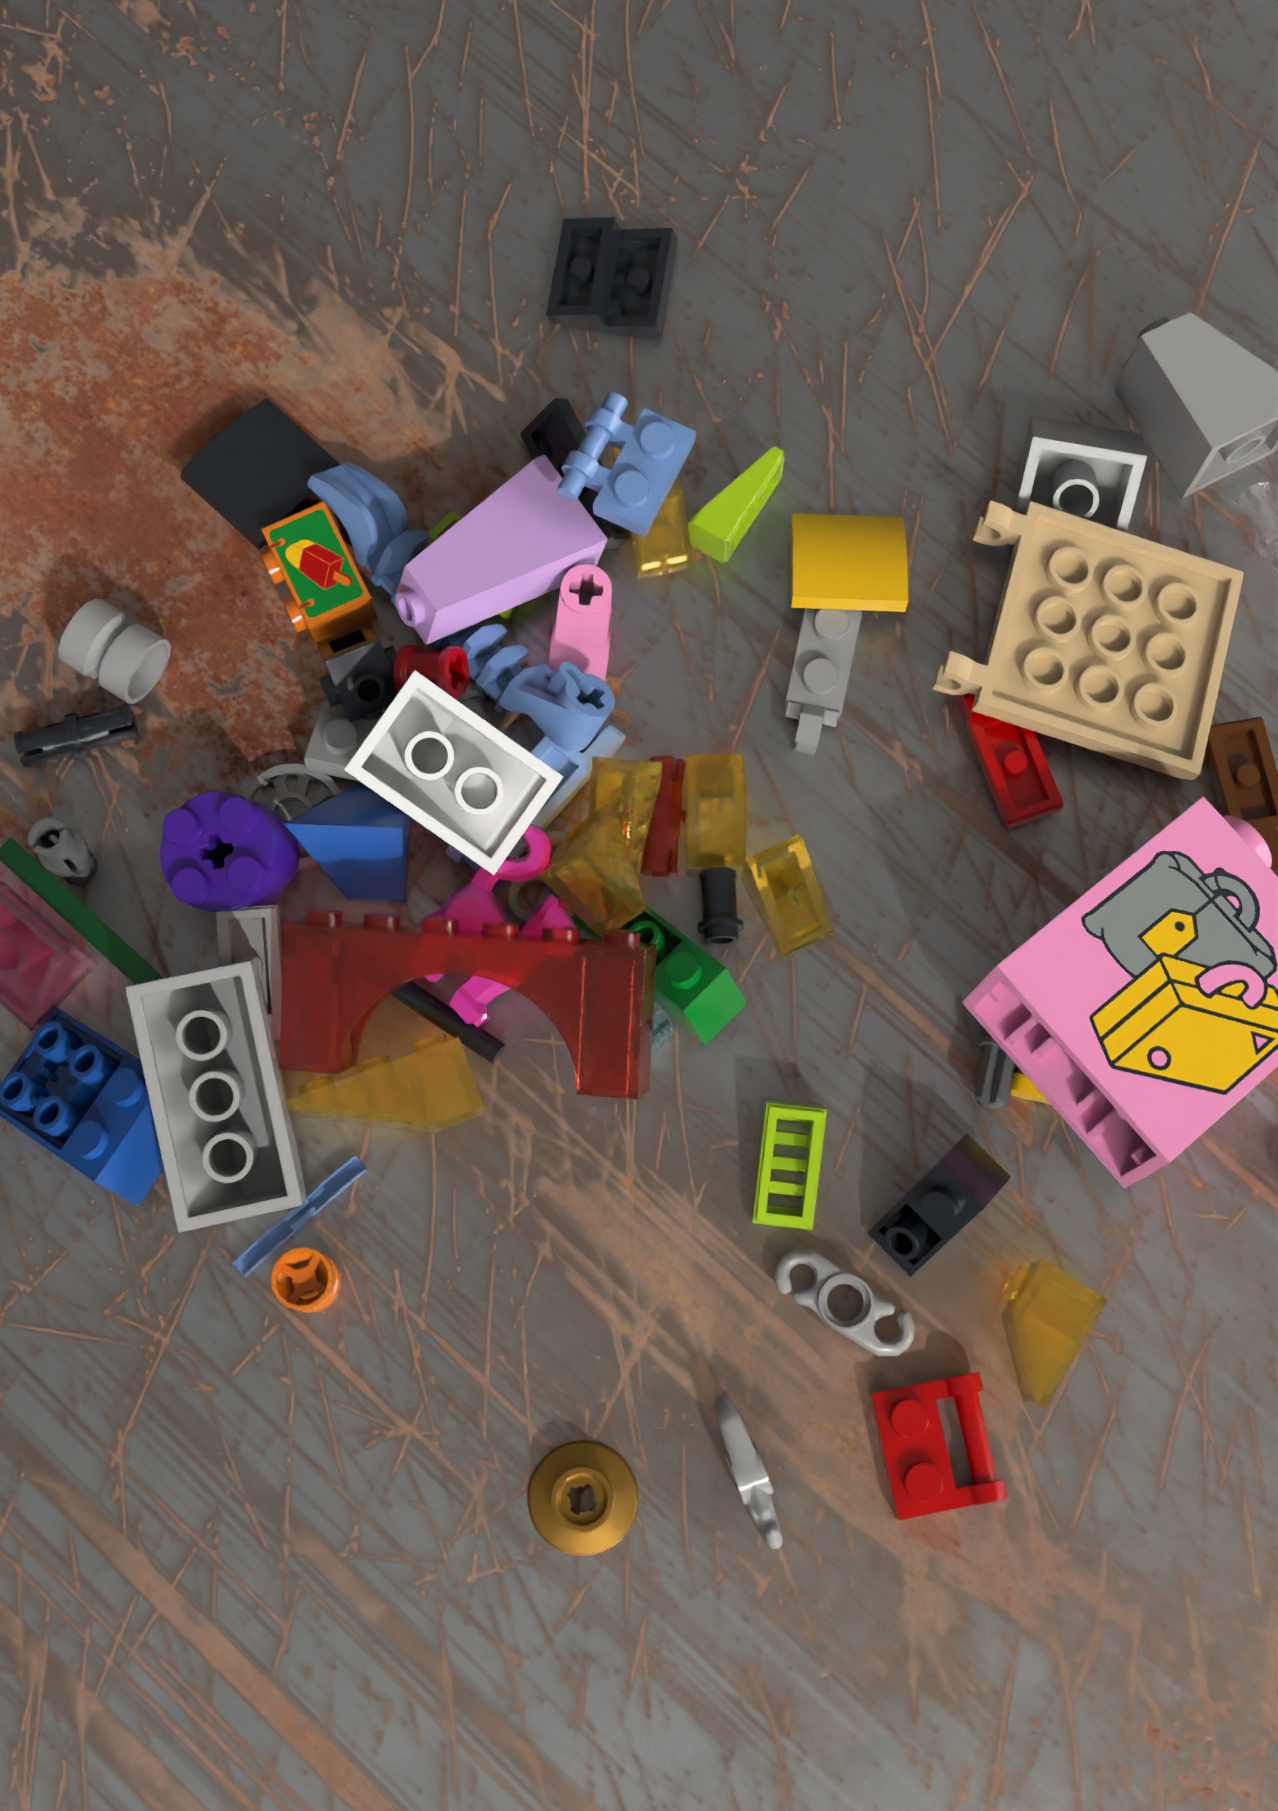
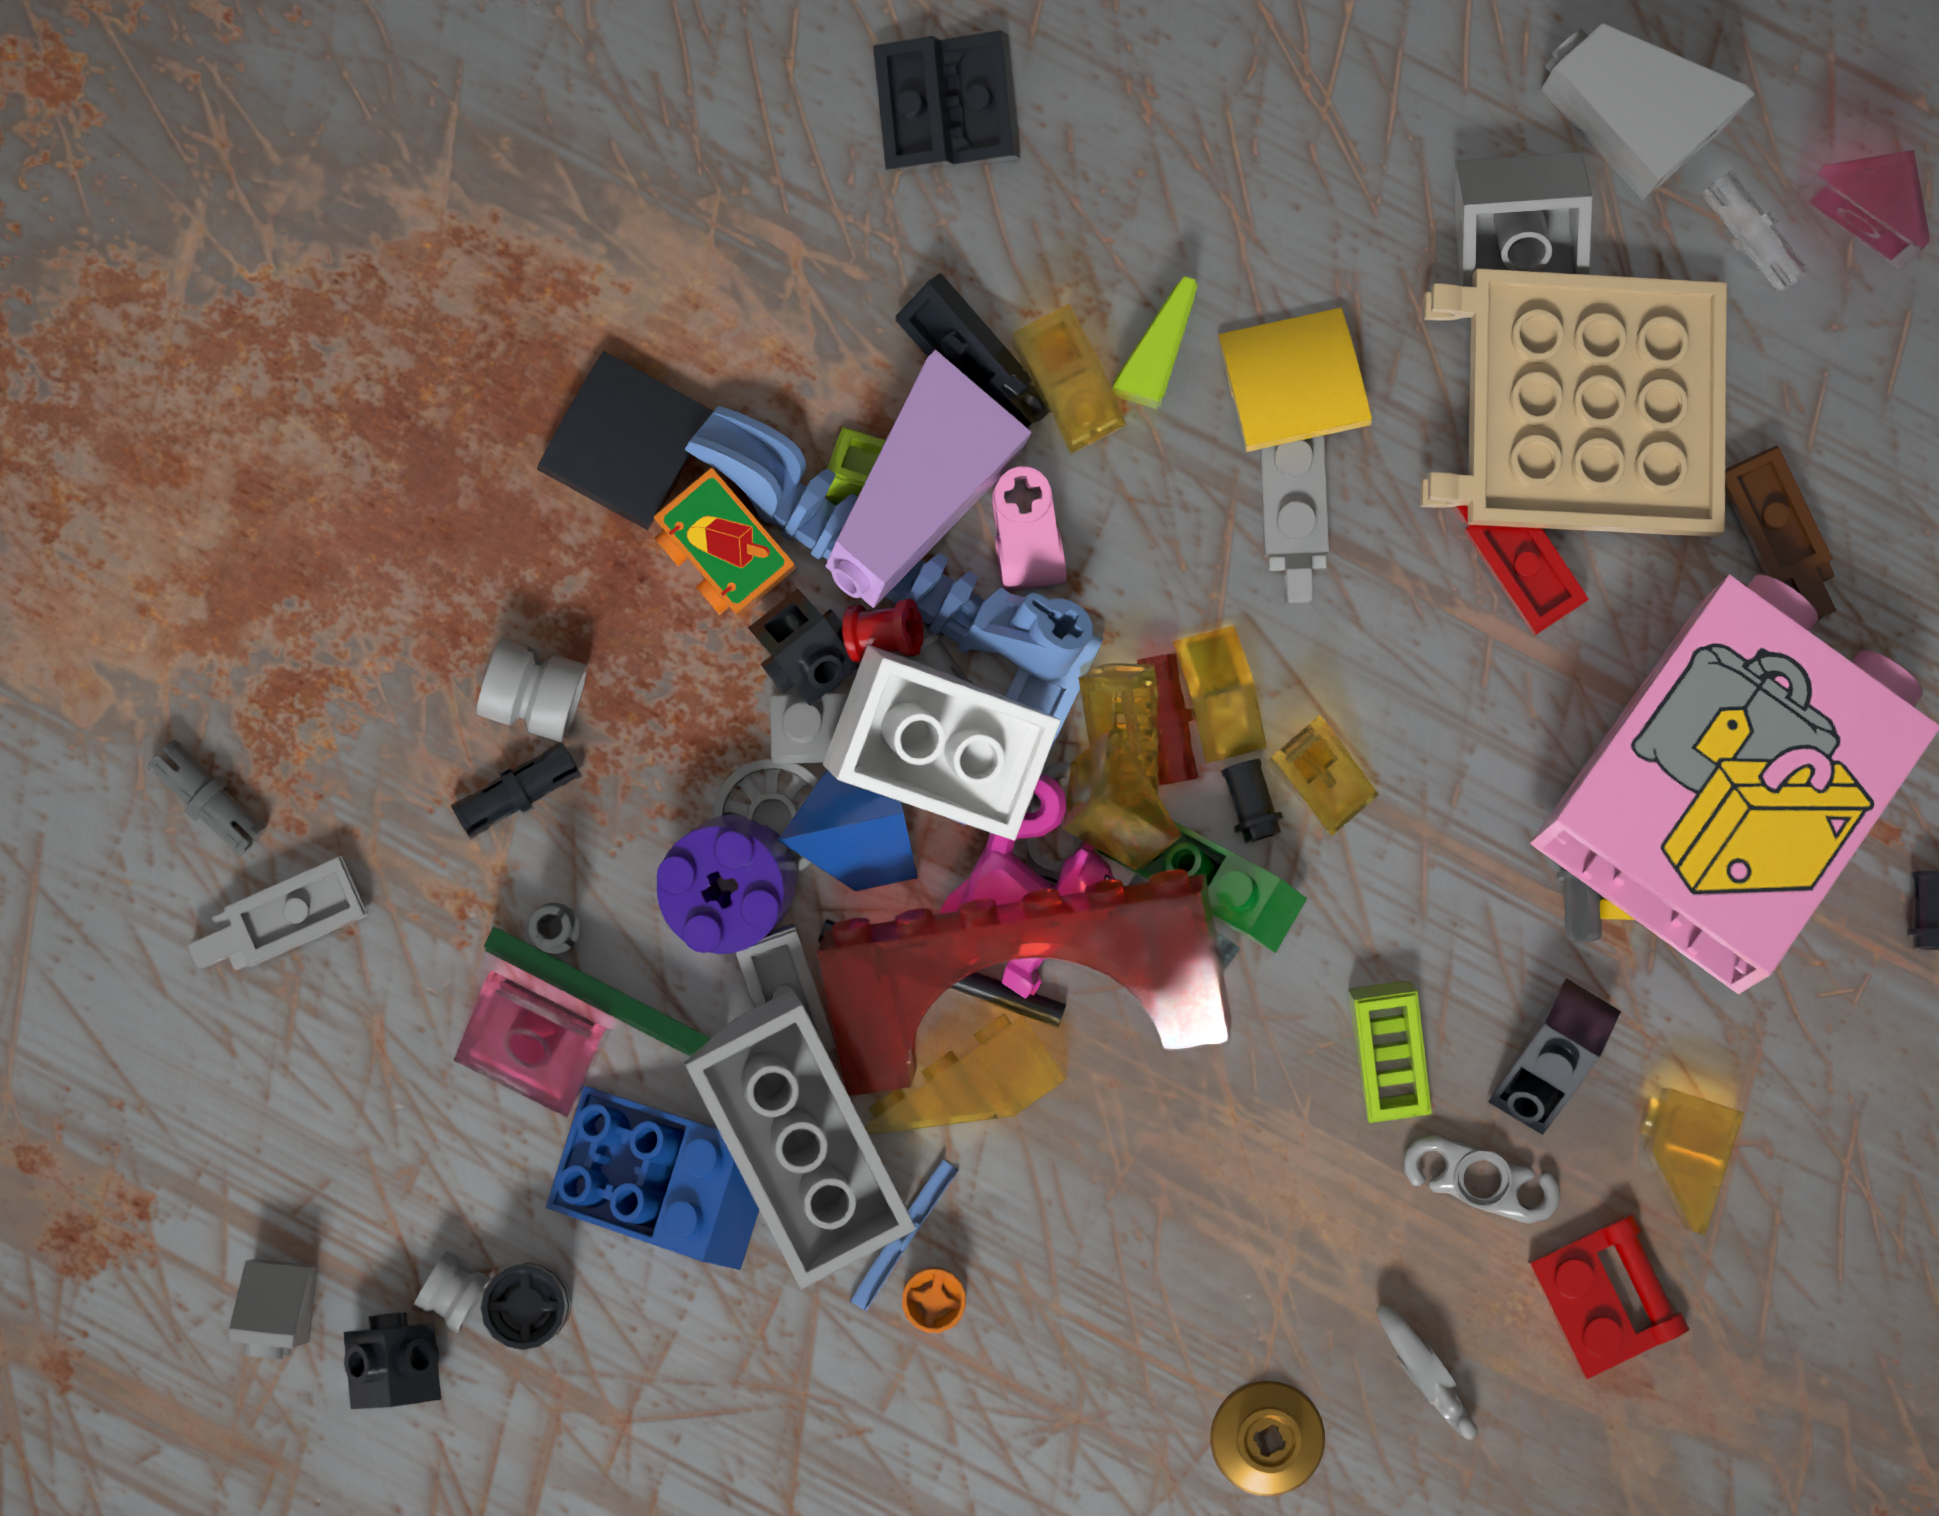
camera: 15 degrees left, 10 degrees up
medium blue plate [556,392,696,537] -> none

